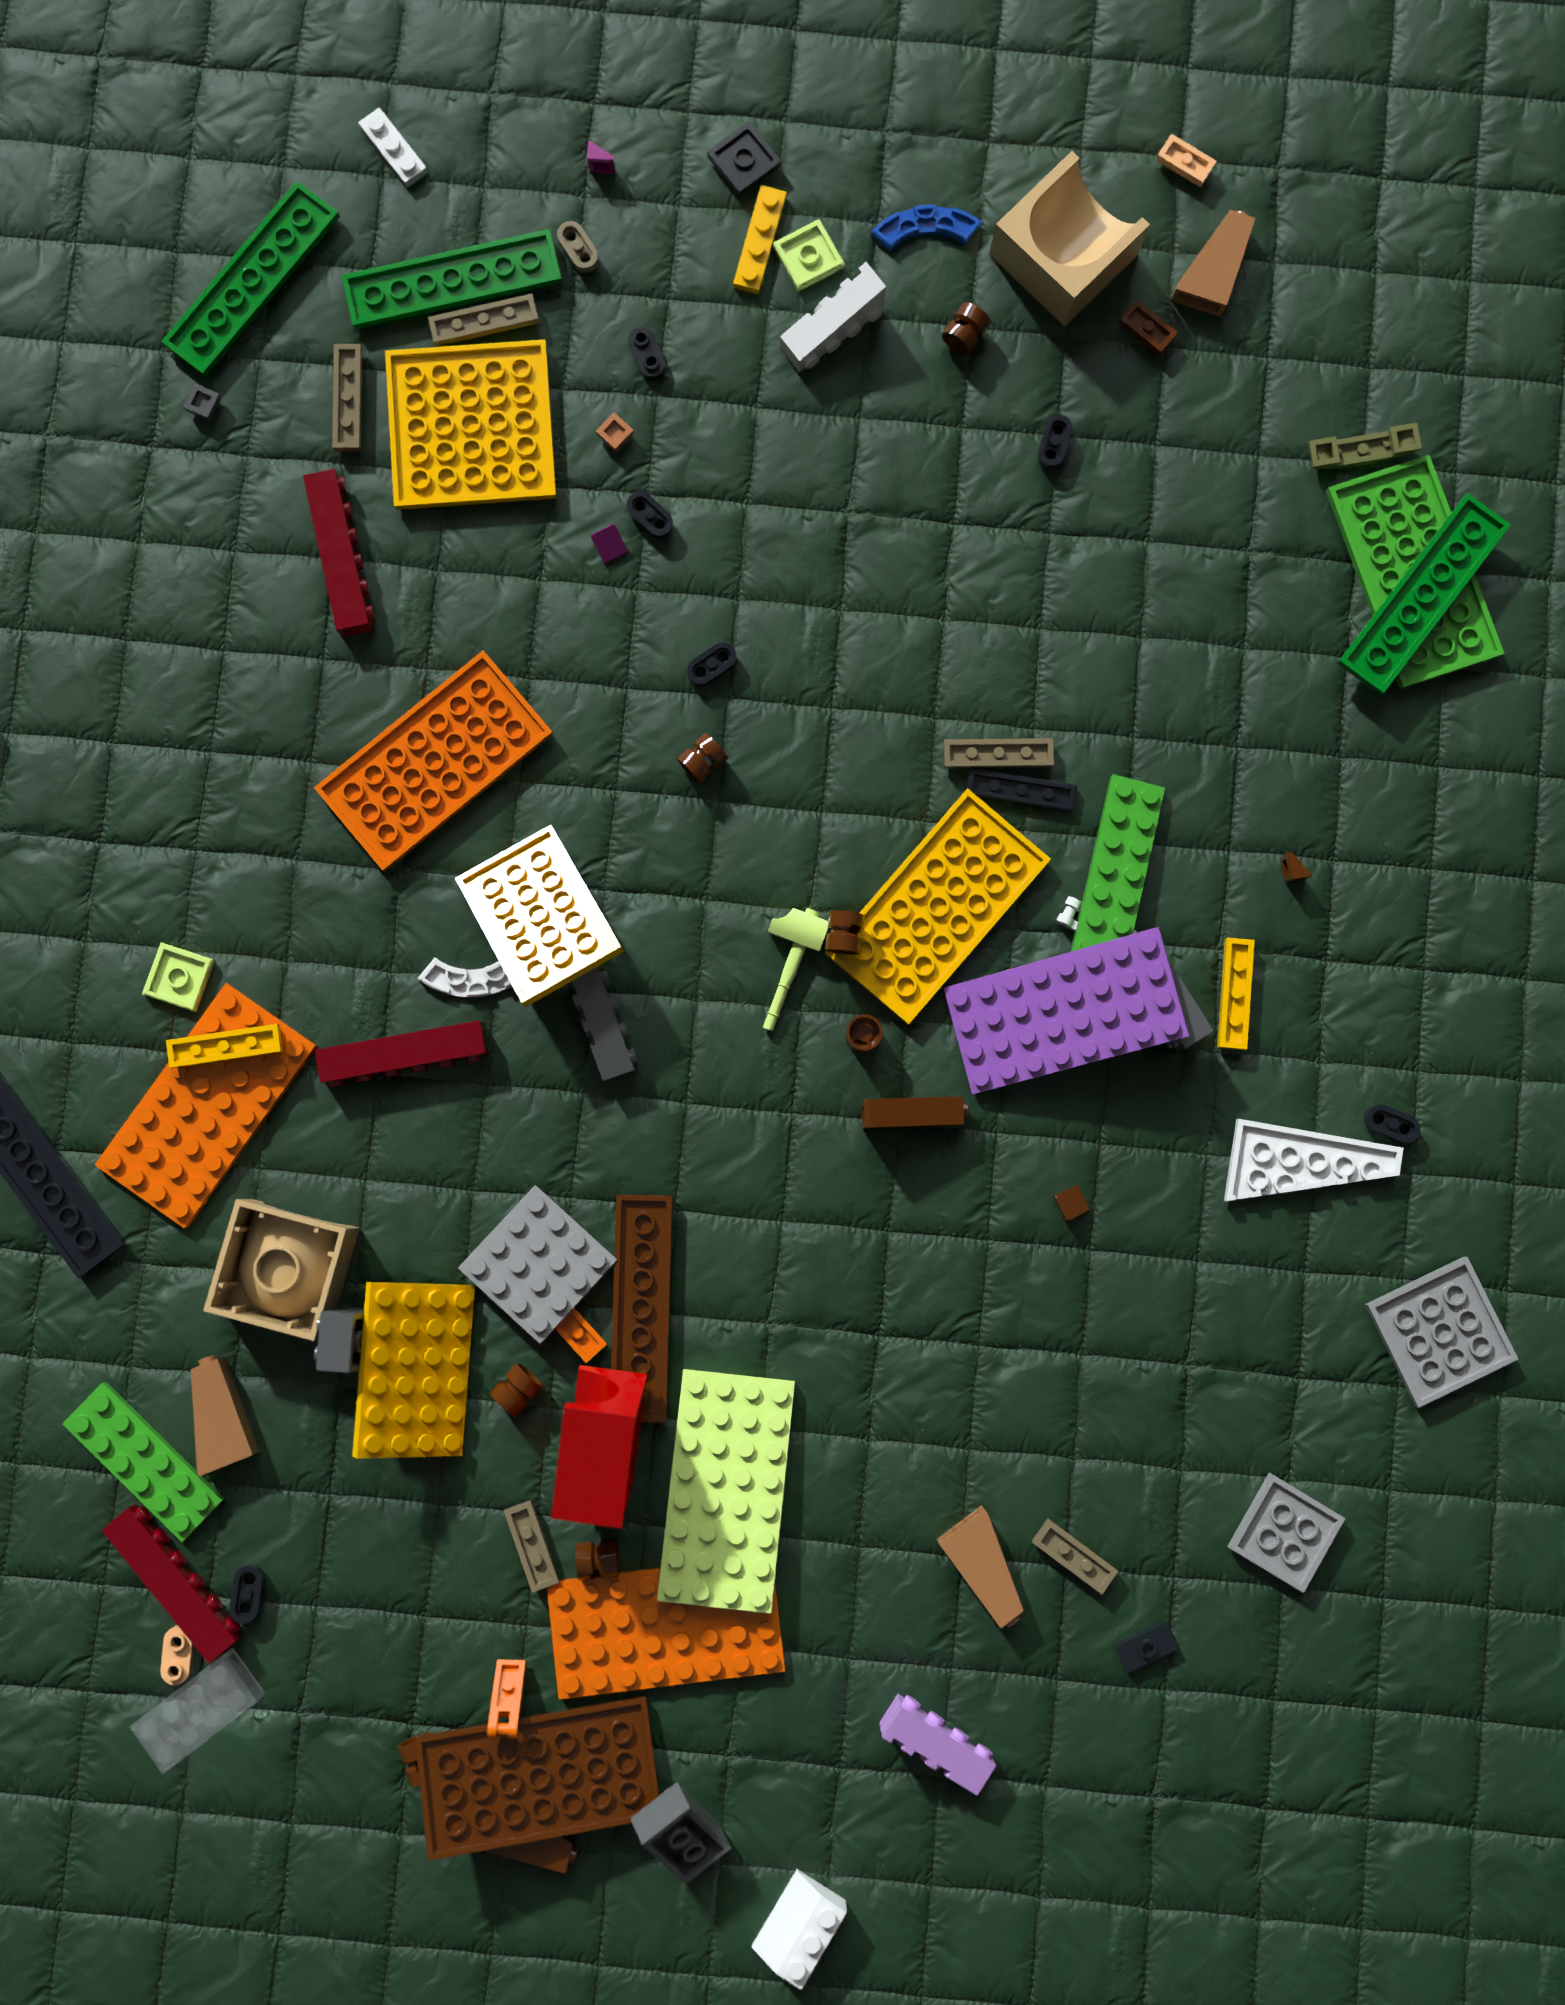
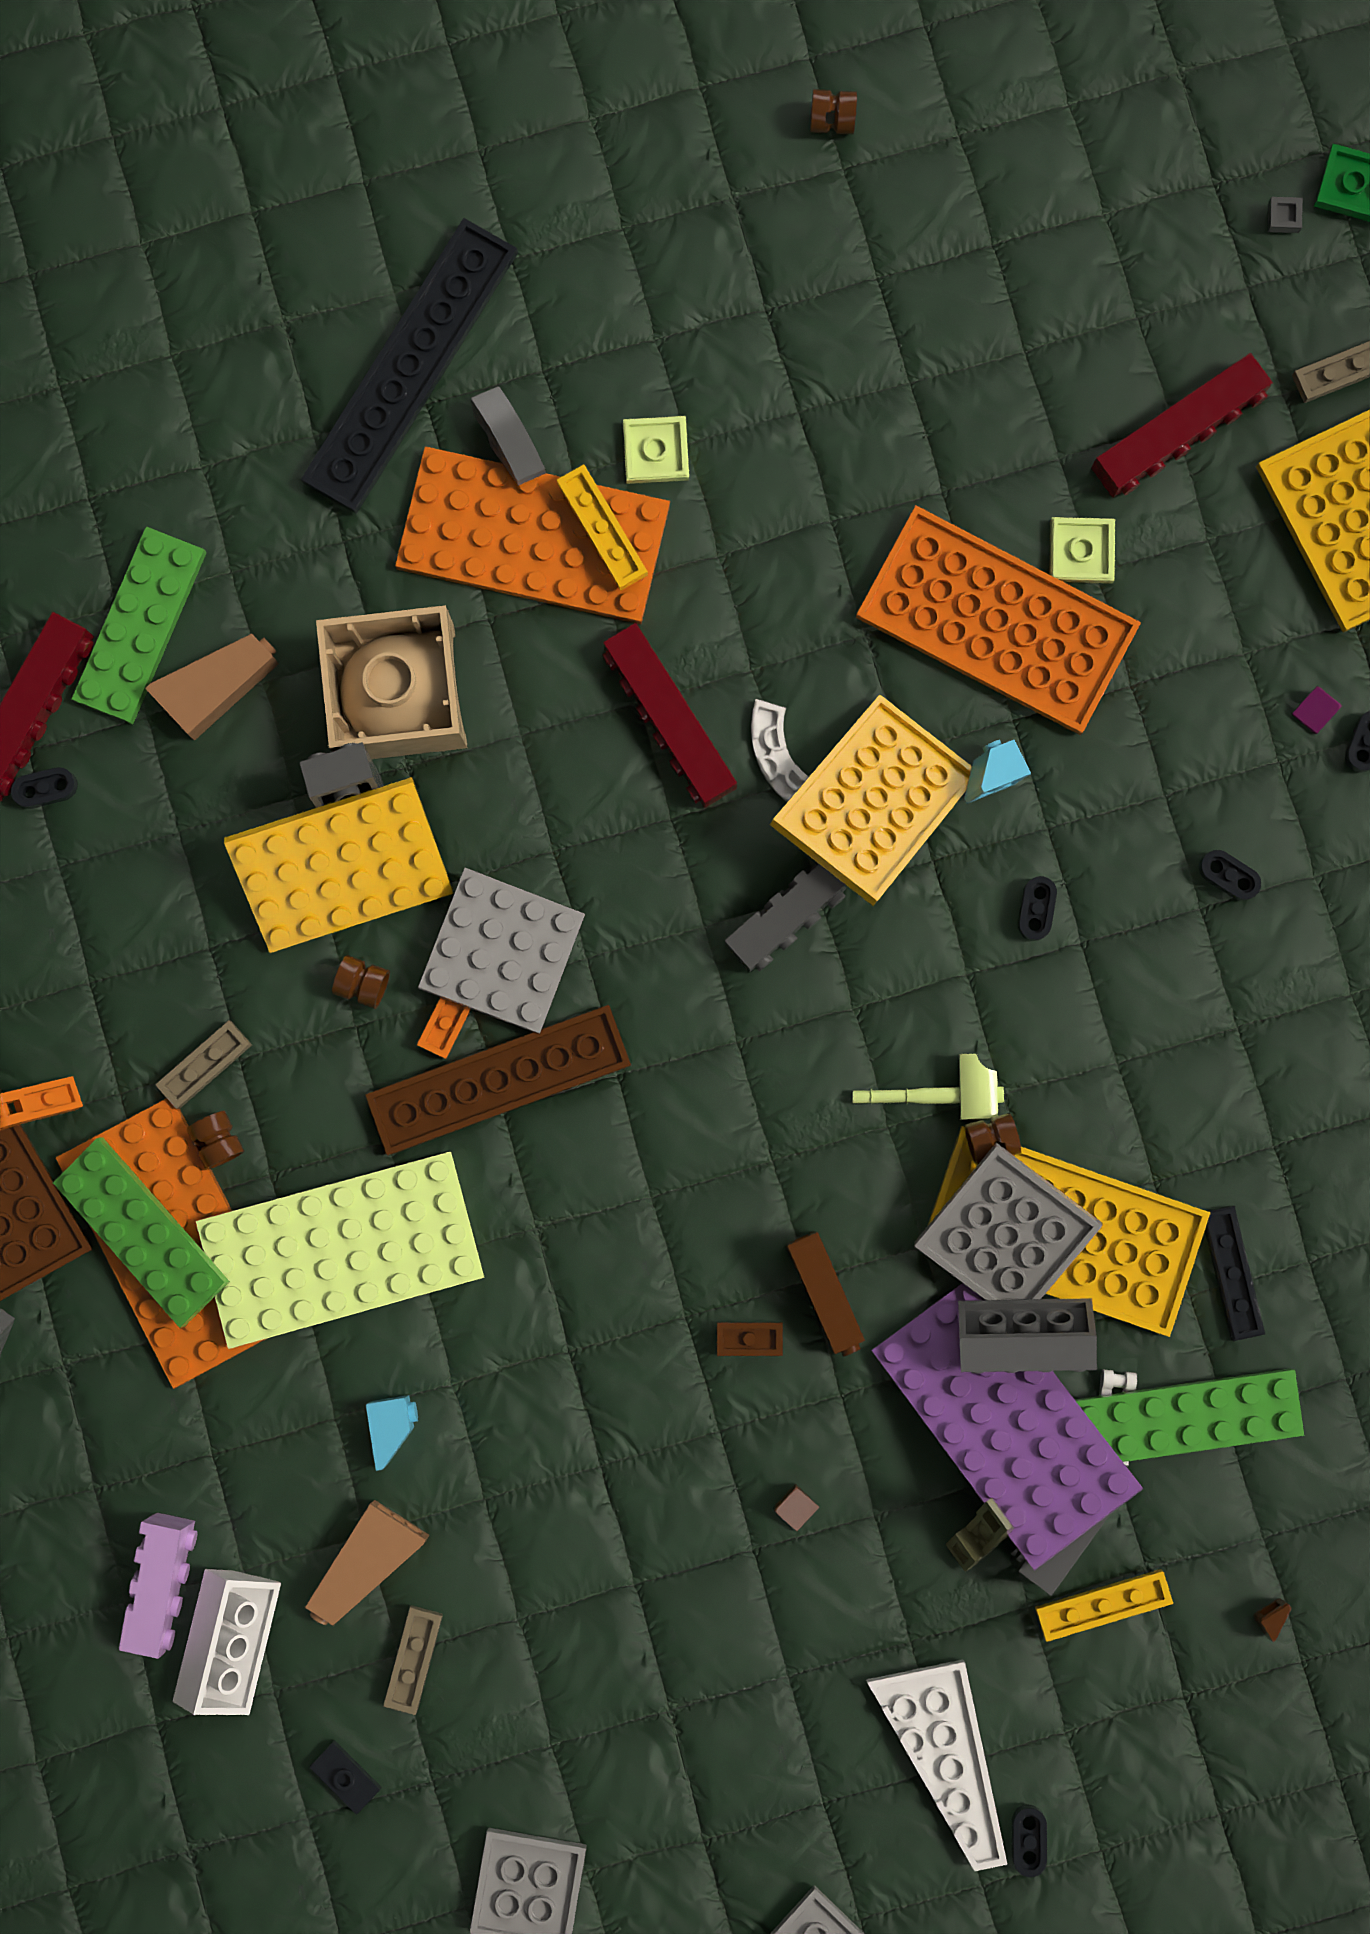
camera: 75 degrees right, 0 degrees up
red piece [551,1365,647,1528] -> none
reddish brown wheel [676,733,728,785] -> none
reddish brown wheel [845,1014,883,1053] -> none
dark tan plate [943,738,1054,769] -> none
none -> bright green plate [53,1137,230,1328]
none -> white slope [173,1569,281,1715]
none -> medium azure slope [366,1395,418,1471]
none -> dark grey slope [471,386,546,485]
none -> reddish brown plate [717,1322,783,1356]
none -> light grey plate [914,1143,1102,1300]
none -> olive slope [945,1498,1014,1572]
none -> dark grey slope [958,1298,1097,1374]
none -> medium azure slope [964,740,1031,804]
none -> black plate [1018,876,1057,941]
none -> yellowish green tile [1049,517,1115,584]

